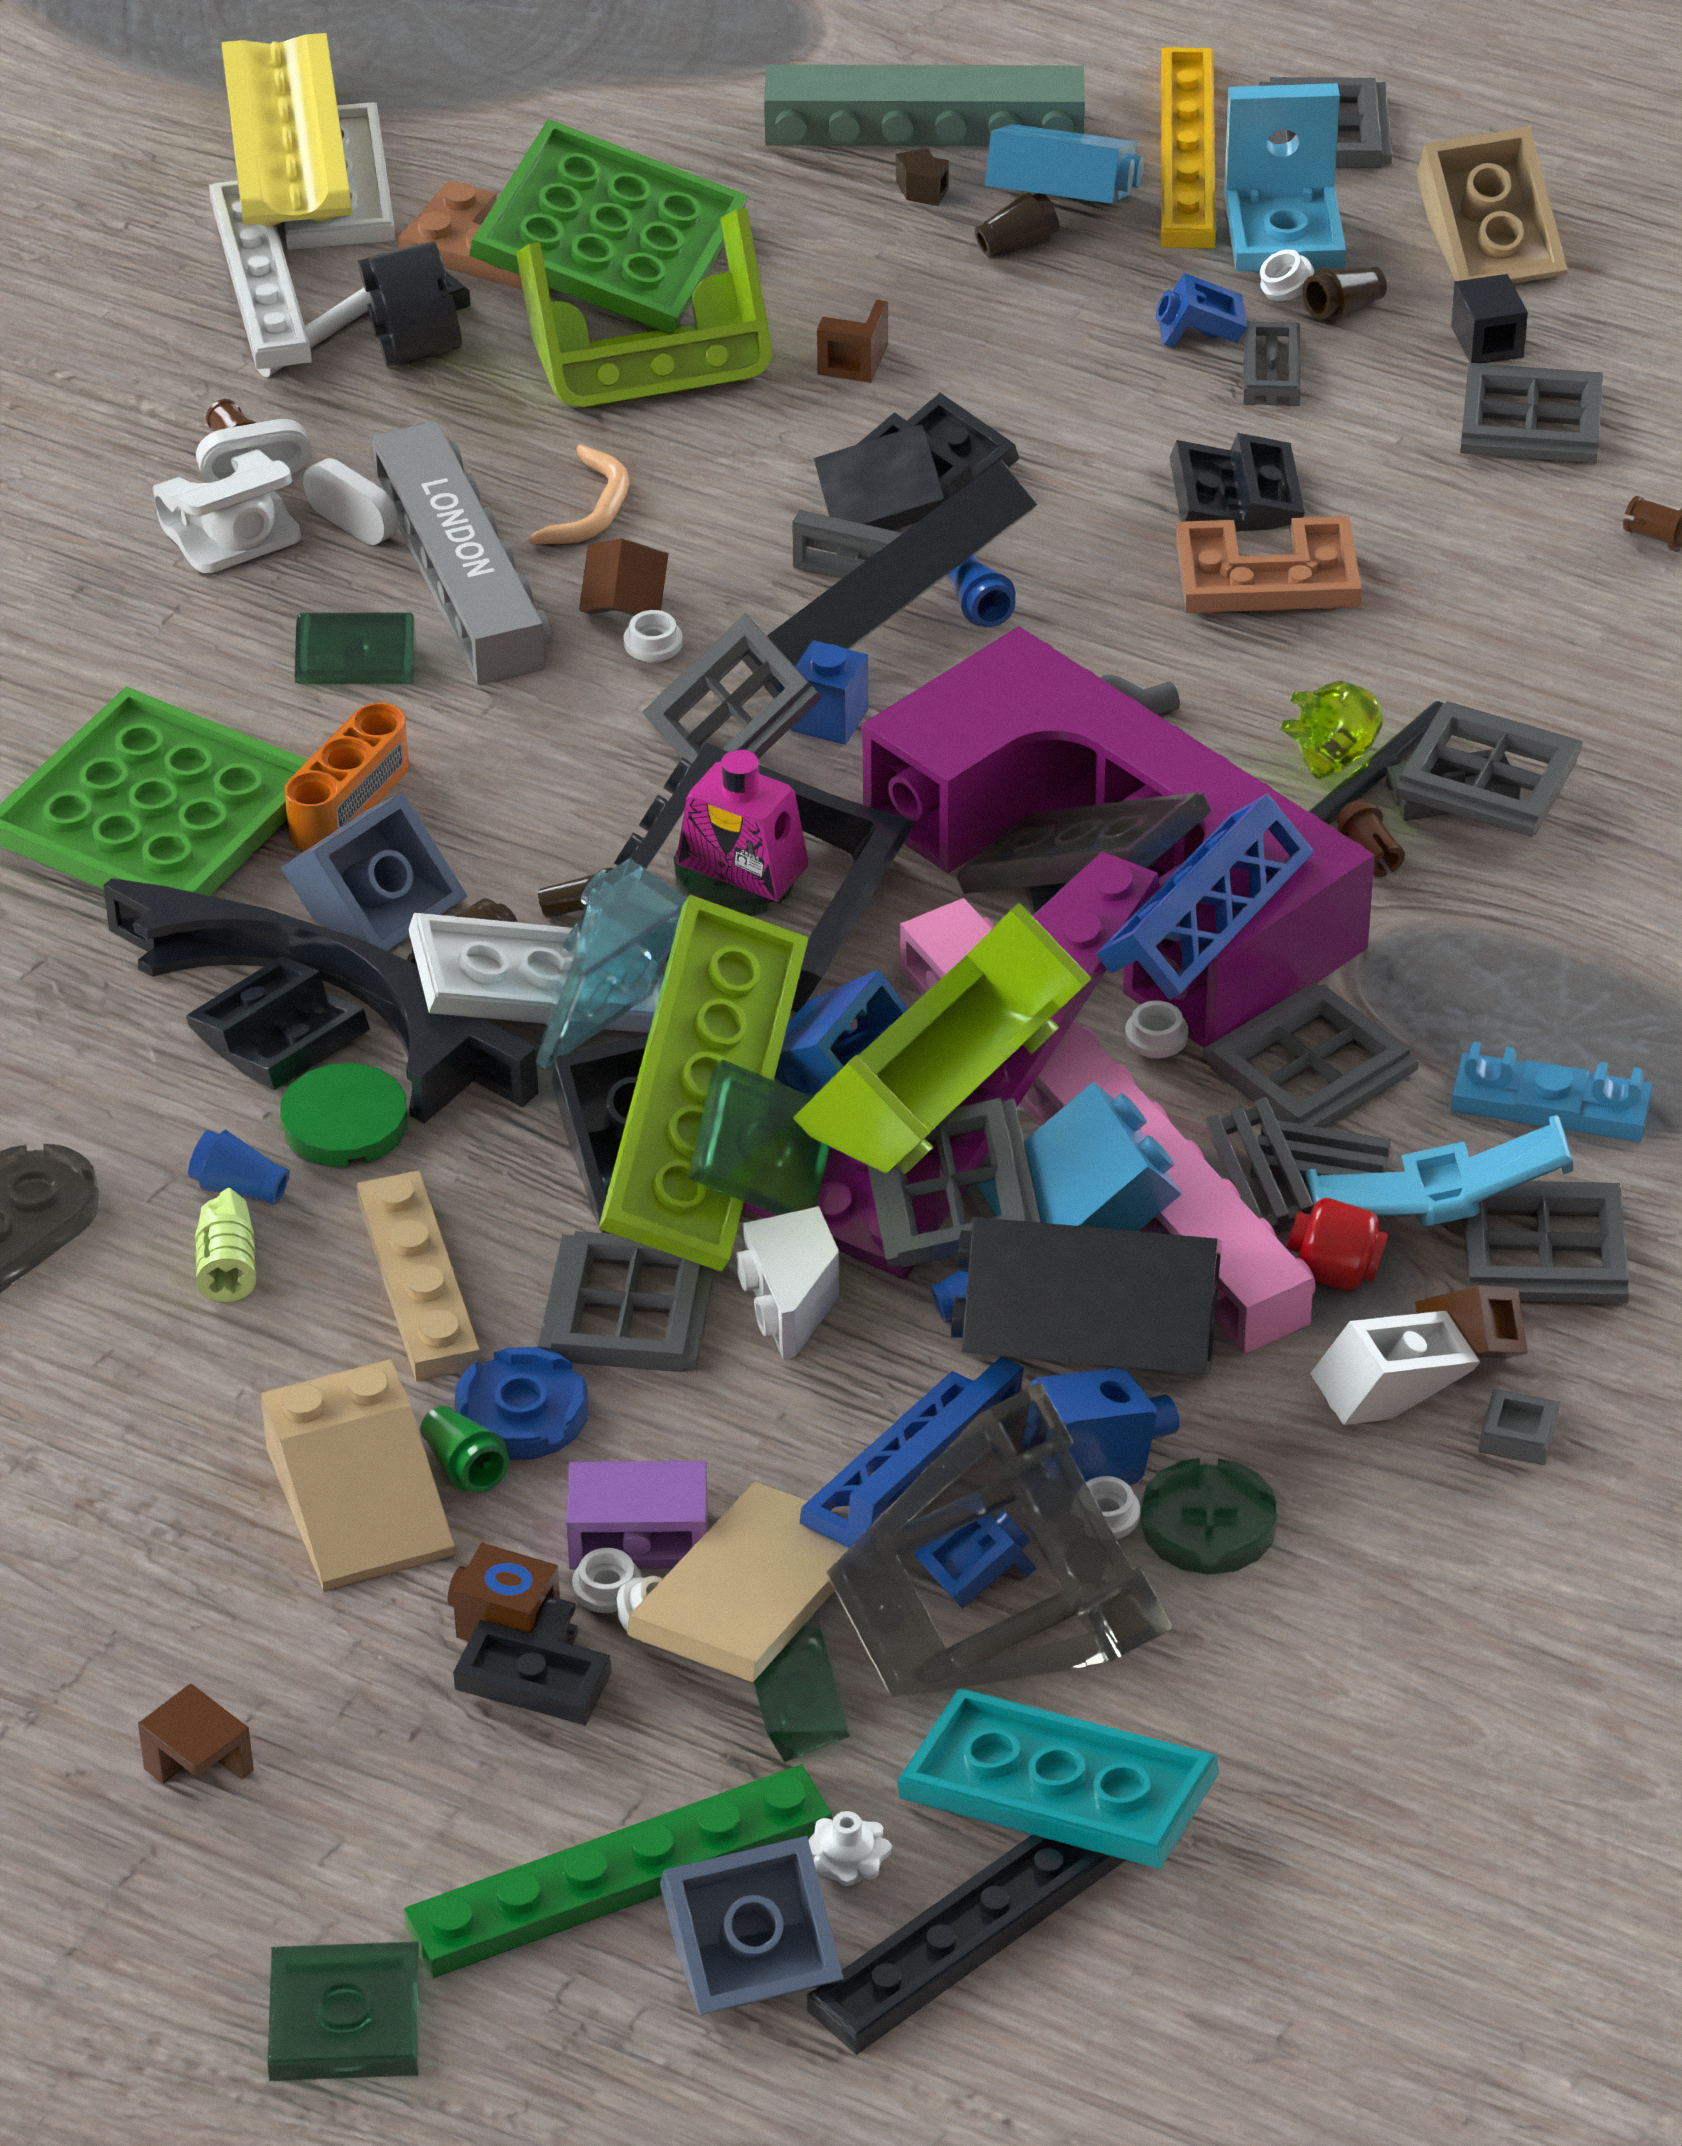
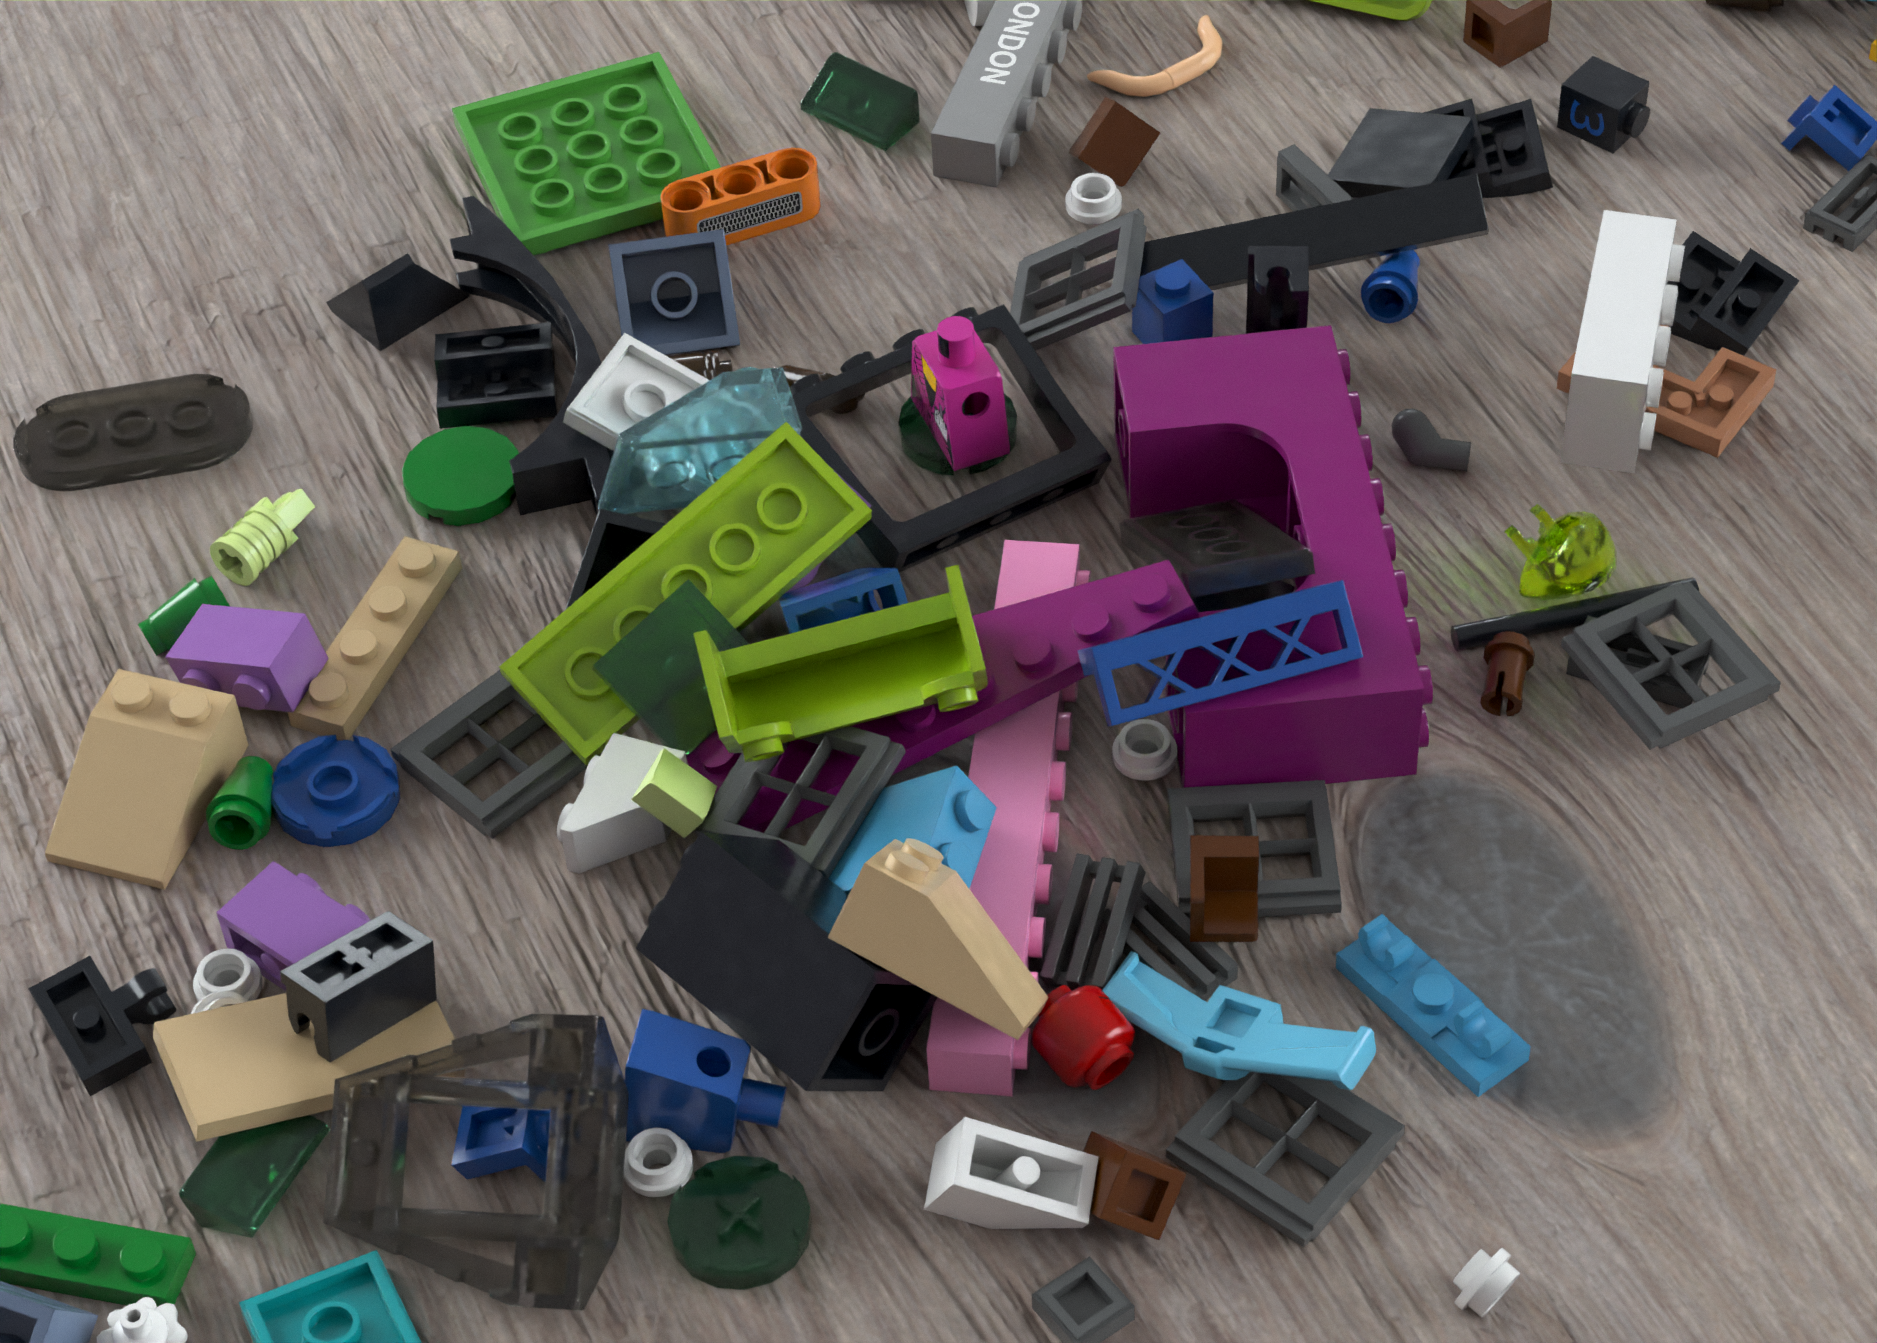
camera: 40 degrees right, 5 degrees up
blue cone [188,1130,290,1205] -> none
reddish brown brick [447,1542,560,1641] -> none
blue fence [800,1356,1024,1557] -> none
none -> green cone [138,576,230,656]
none -> medium lavender brick [166,604,329,712]
none -> black hinge [280,911,437,1062]
none -> black slope [326,253,471,351]
none -> yellowish green slope [631,748,717,838]
none -> tan slope [828,838,1049,1040]
none -> reddish brown panel [1190,835,1259,942]
none -> black hinge [1246,246,1309,334]
none -> black brick [1557,56,1650,154]
none -> white brick [1560,210,1685,473]

